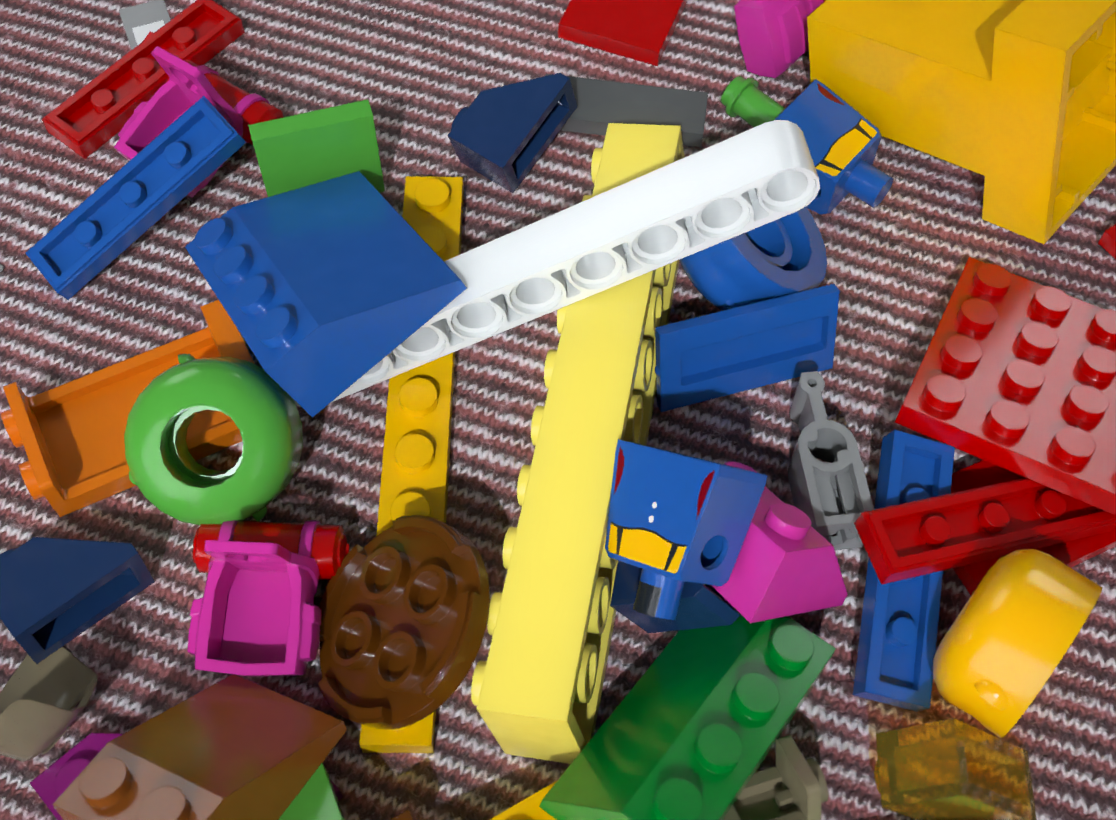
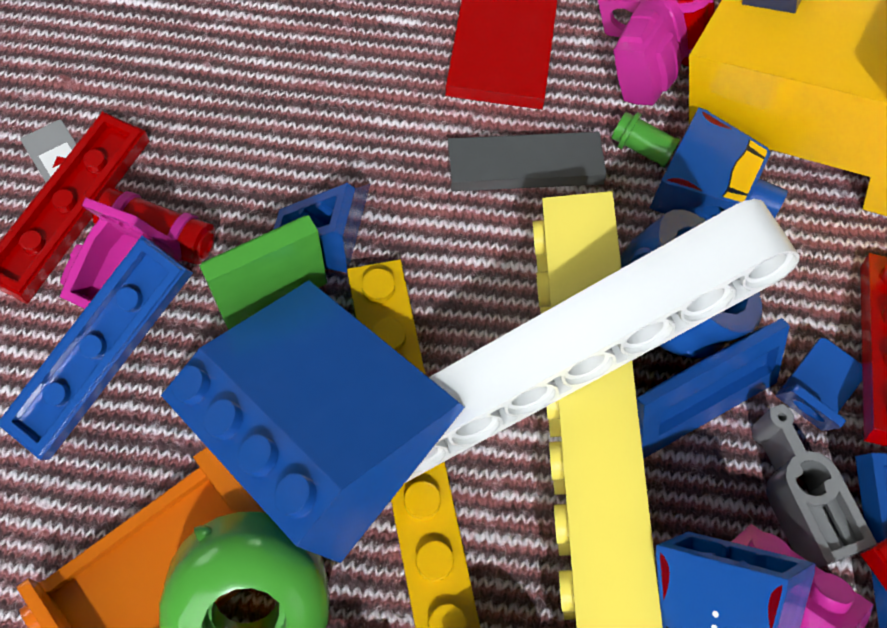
camera: 15 degrees left, 5 degrees up
dark blue slope [447,73,578,193] -> none
none -> blue slope [273,183,371,273]
none -> blue bracket [775,338,863,431]

